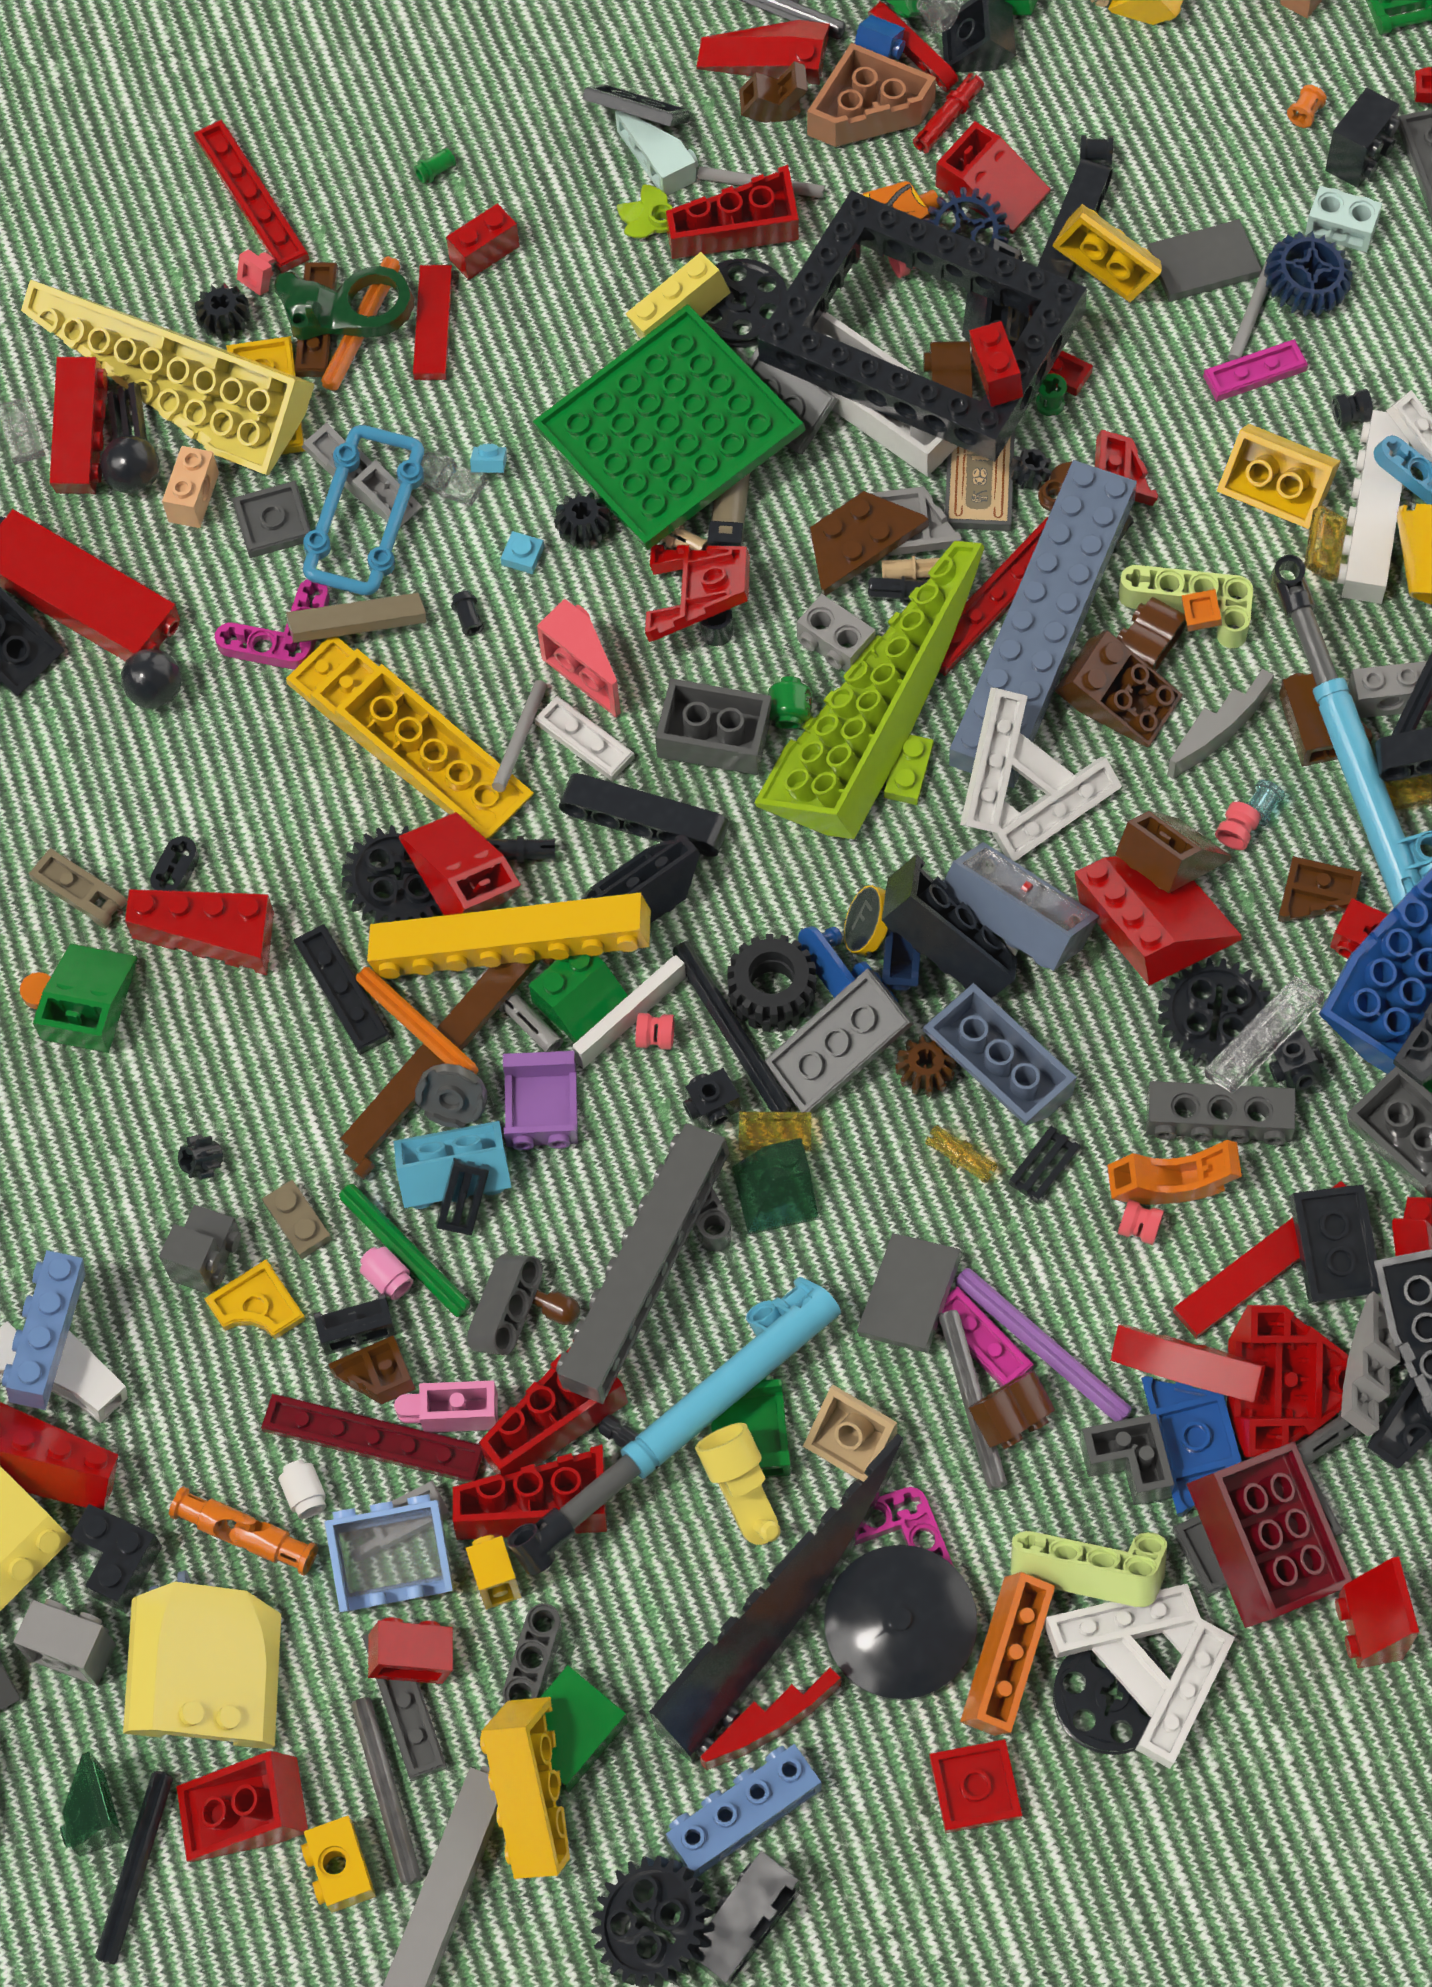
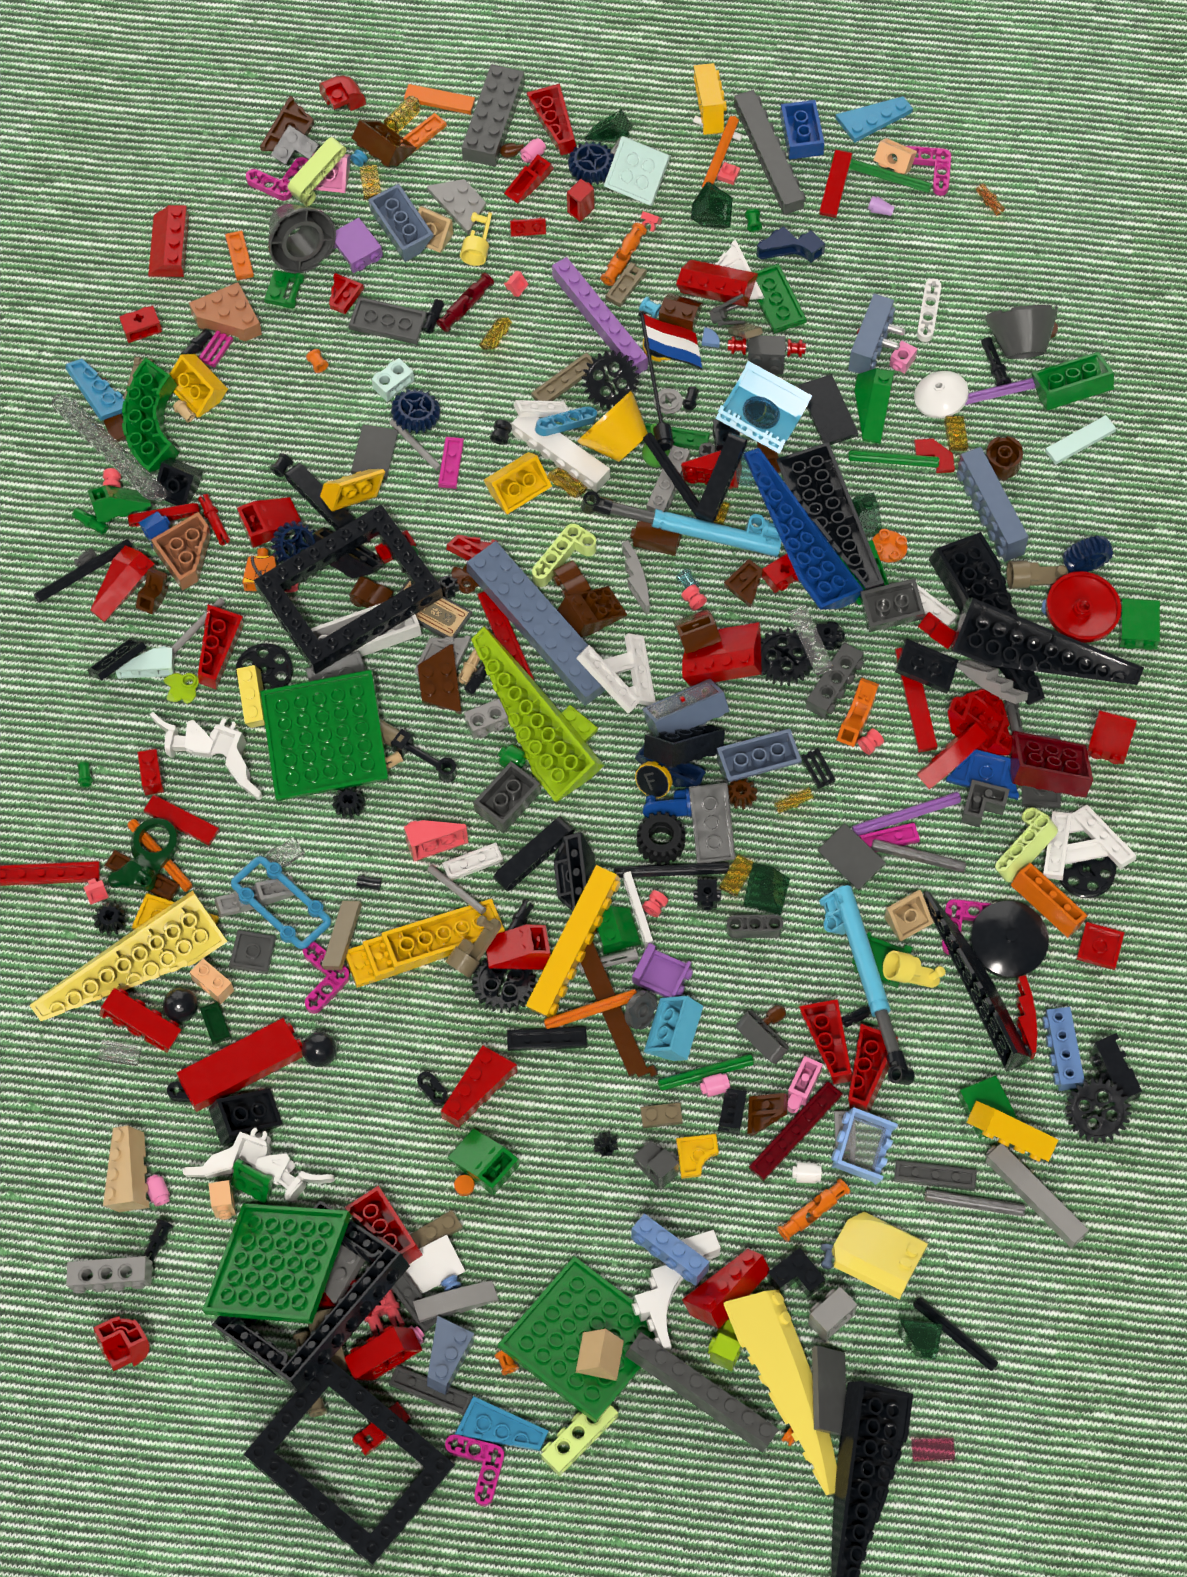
camera: 65 degrees left, 0 degrees up
dark tan plate [29,848,127,929] -> none
black tile [107,381,147,440] -> none
red slope [176,1751,308,1862] -> none
yellow brick [301,1815,376,1913] -> none
piece [368,1617,453,1684] -> none
black tile [436,1158,489,1236] -> none
yellow brick [466,1535,522,1610] -> none
medium azure plate [470,444,507,473] -> none
medium azure plate [501,531,544,574] -> none
dark grey beam [503,1603,563,1703] -> none
dark grey brick [556,1123,729,1404] -> none
red wing [645,545,750,642] -> none
reddish brown brick [968,1370,1055,1449] -> none
red piece [969,321,1023,407] -> none
orange tile [1181,589,1222,632] -> none
black brick [1325,87,1400,188] -> none
none -> white piece [150,712,262,800]
none -> dark green tile [200,1002,231,1045]
none -> dark tan piece [445,915,501,978]

